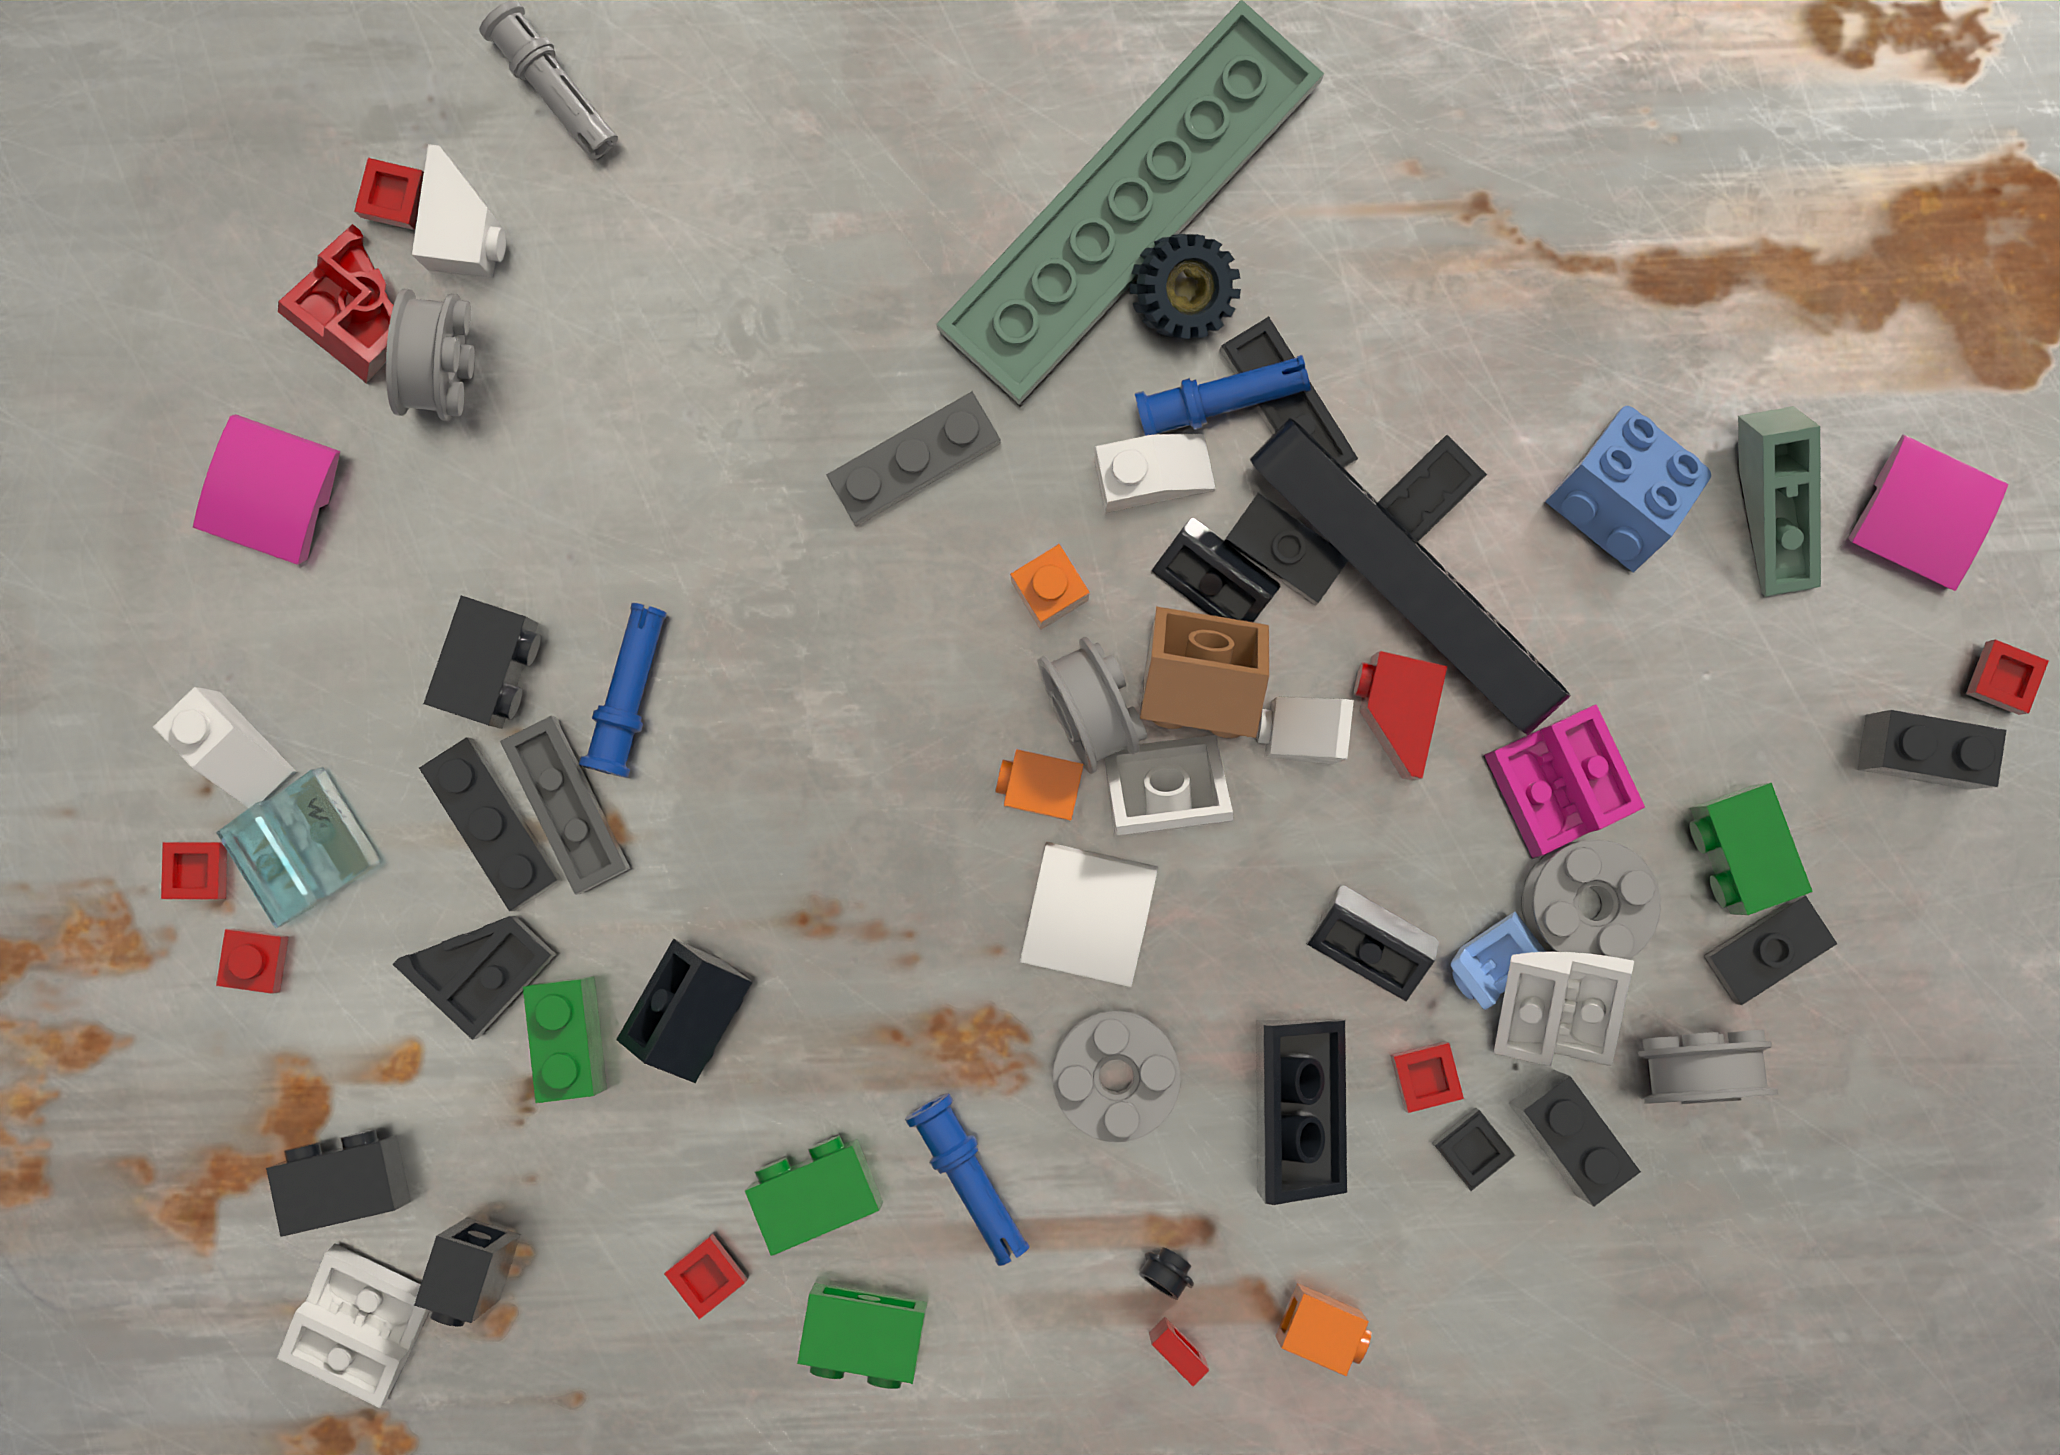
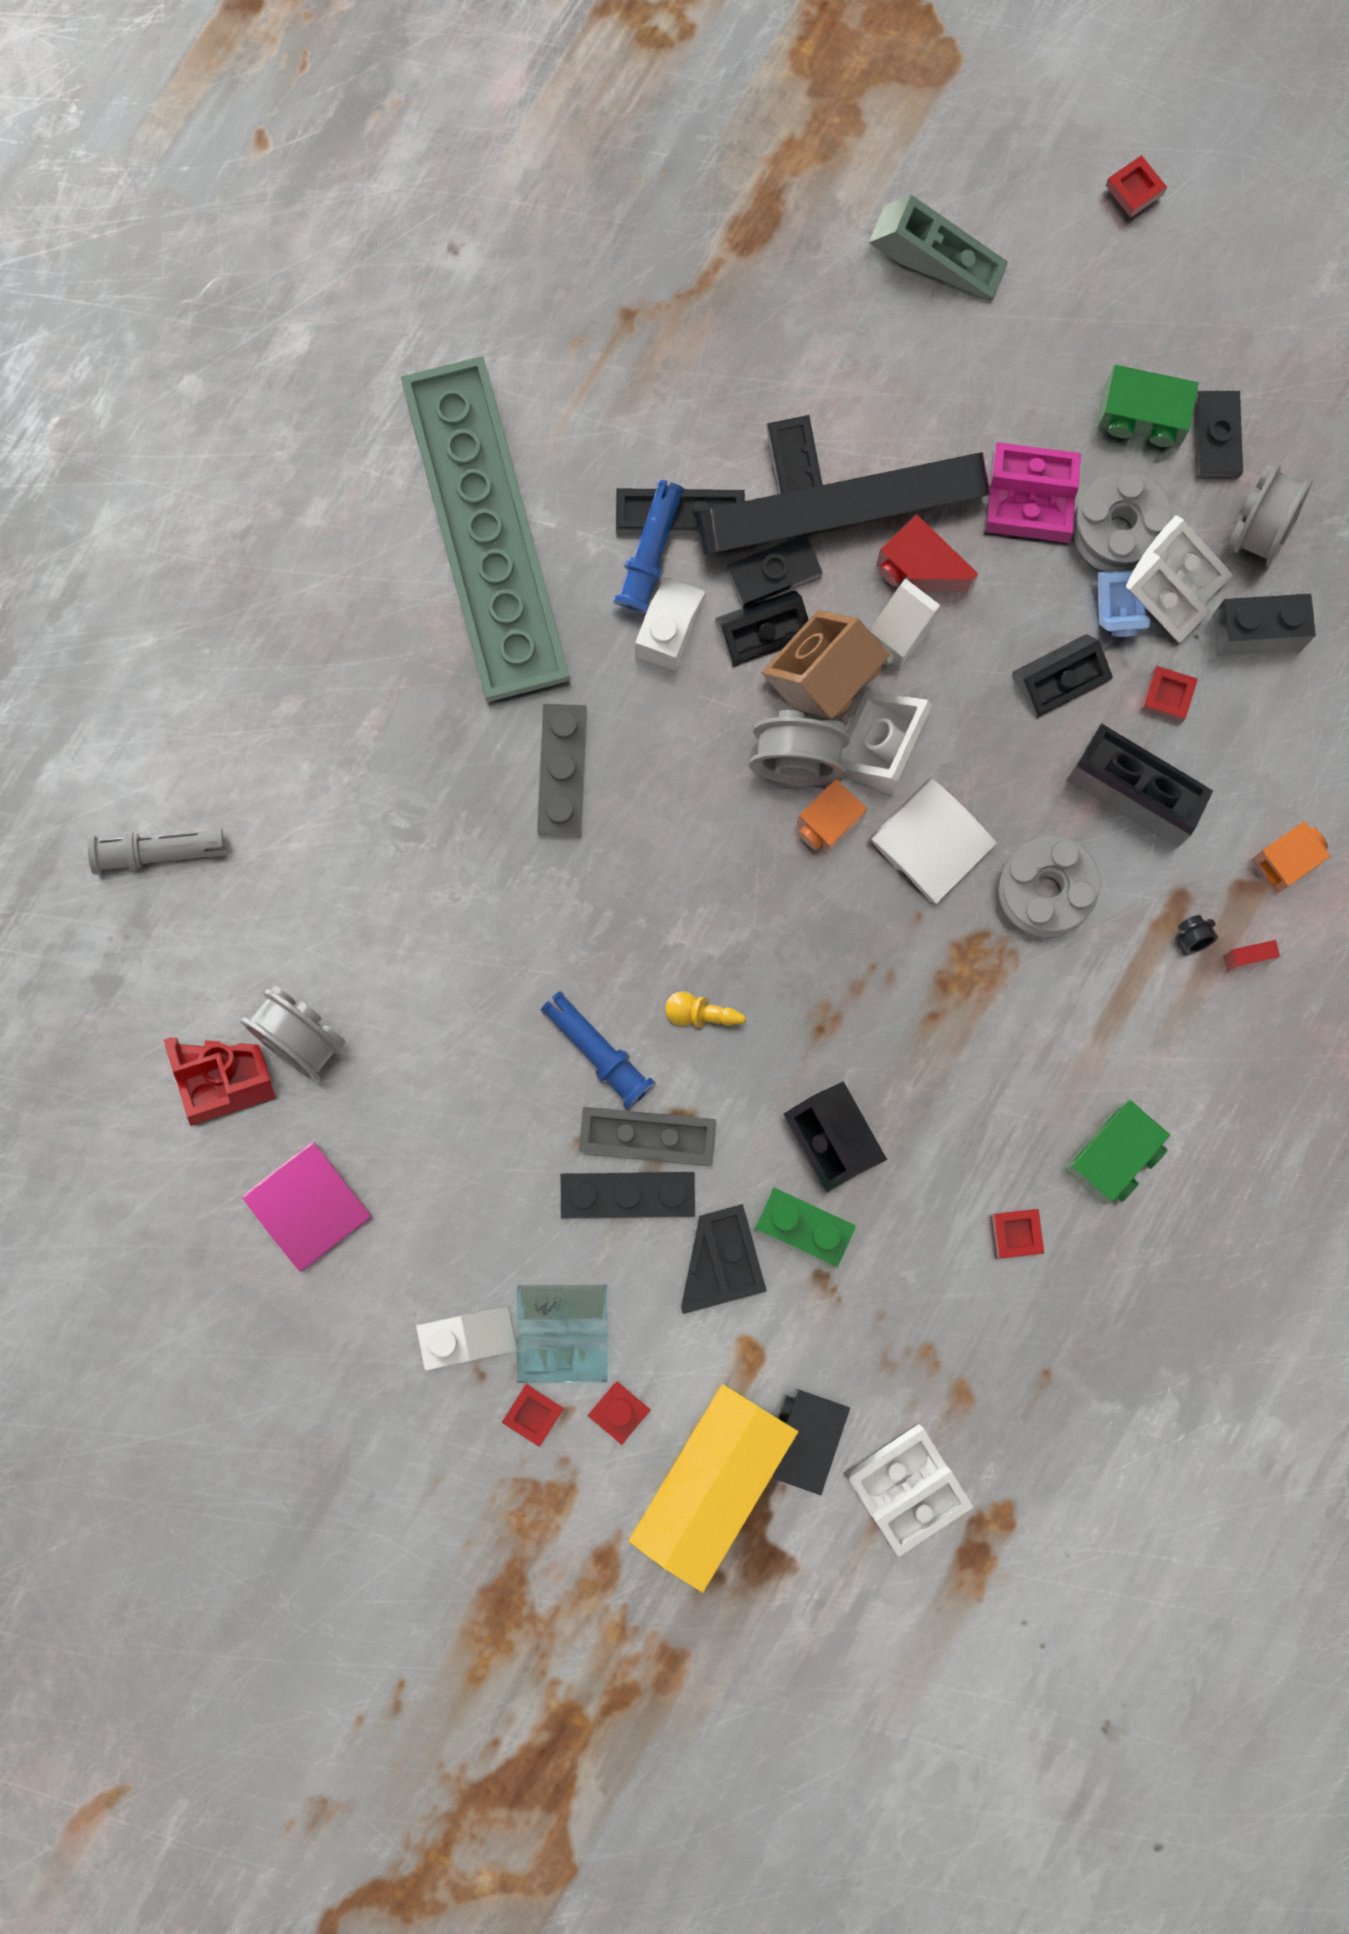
camera: 65 degrees left, 5 degrees down
red plate [354,158,424,230] -> none
white slope [412,144,506,278] -> none
black brick [414,1217,521,1327] -> none
black brick [423,595,541,729] -> none
green brick [745,1135,883,1256] -> none
blue pin [905,1093,1030,1266] -> none
orange brick [1010,544,1090,630] -> none
black bush [1130,234,1241,339] -> none
black tile [1431,1108,1516,1191] -> none
medium blue bracket [1545,406,1711,573] -> none
dark pink slope [1848,434,2009,591] -> none
black brick [1857,710,2007,790] -> none
none -> yellow slope [629,1384,799,1593]
none -> yellow bar [665,992,746,1028]

